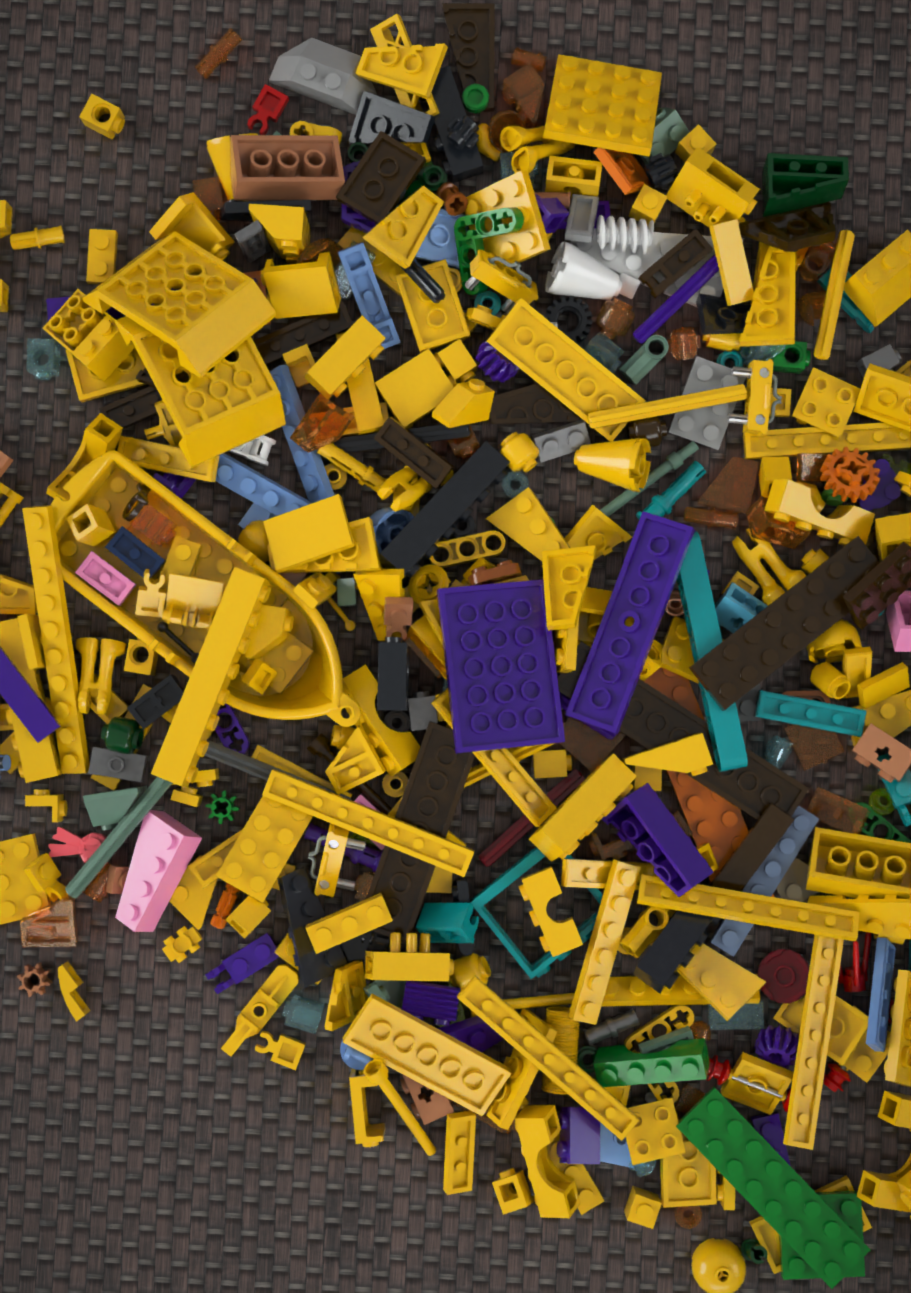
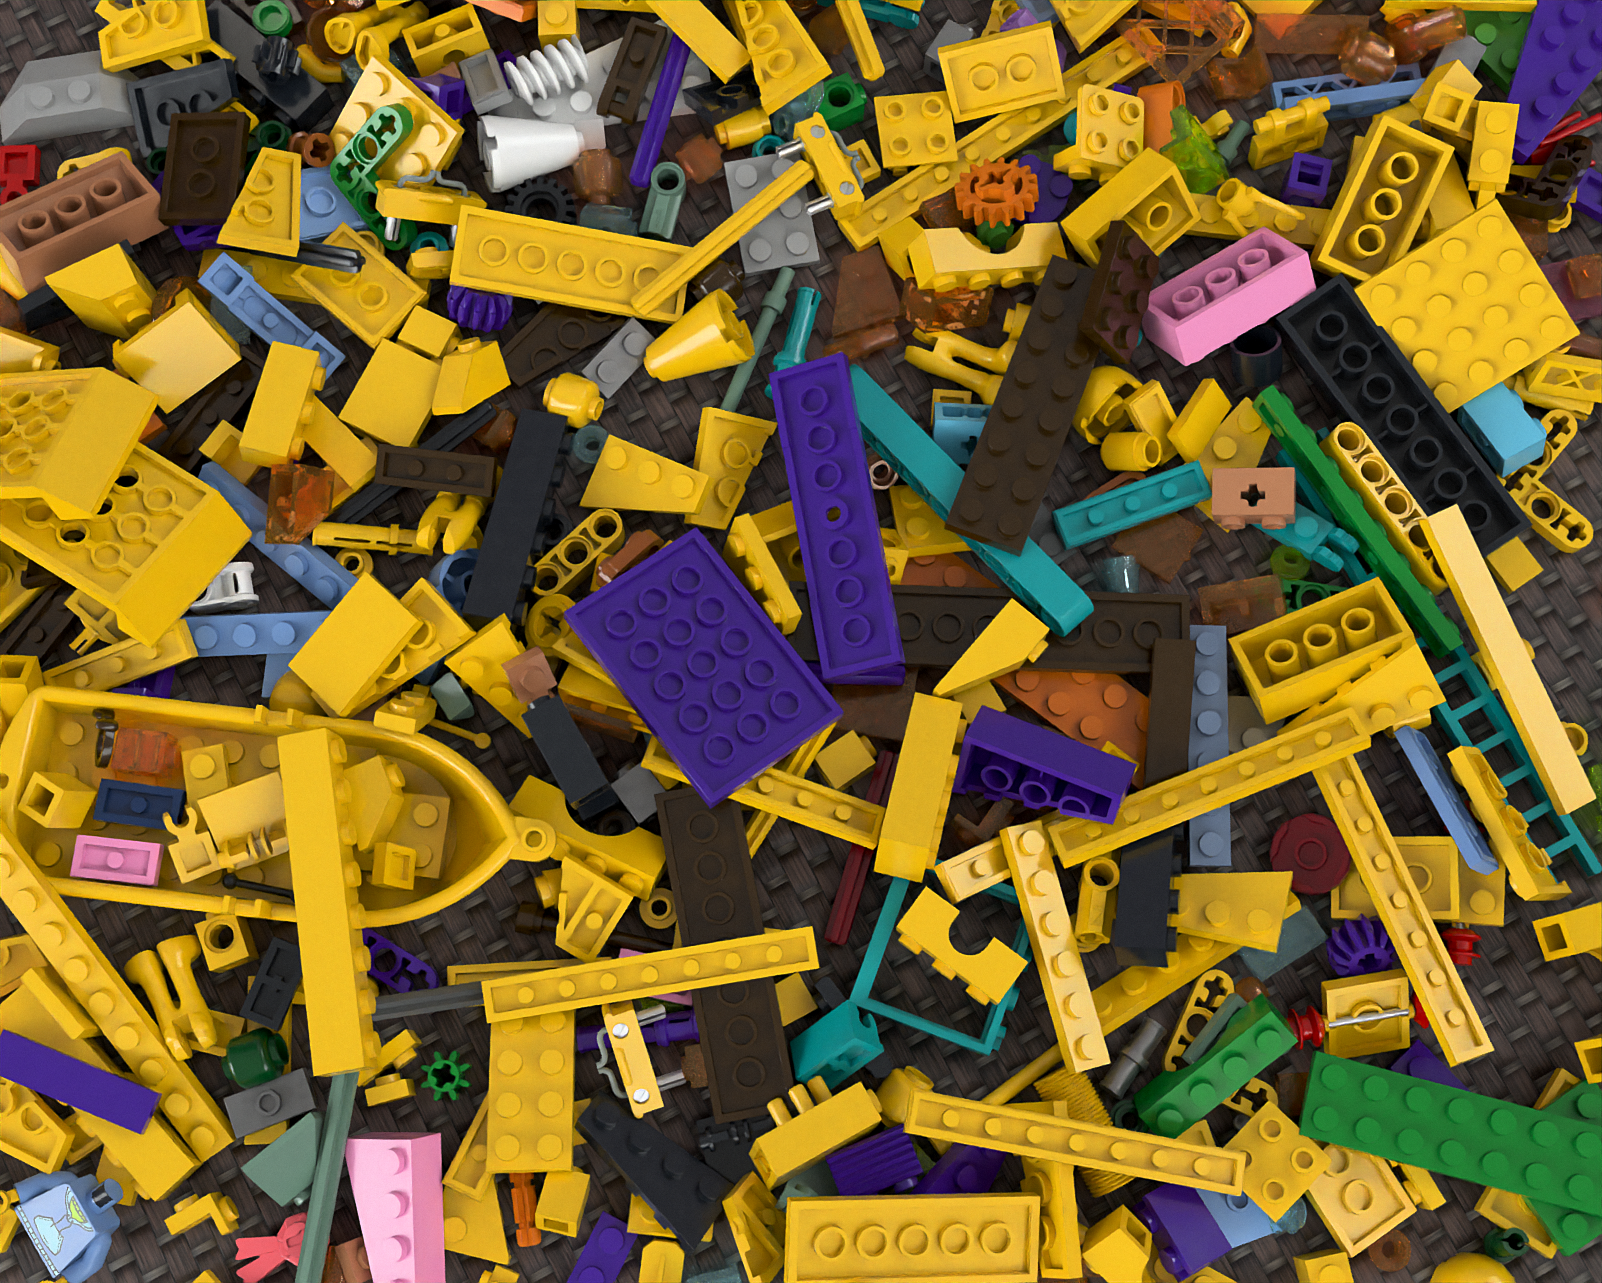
camera: 30 degrees left, 10 degrees down
flat silver tile [234,220,271,263] -> none
yellow brick [305,893,393,954] -> none
yellow wing [542,545,597,631] -> none
red plant [838,932,871,992] -> none

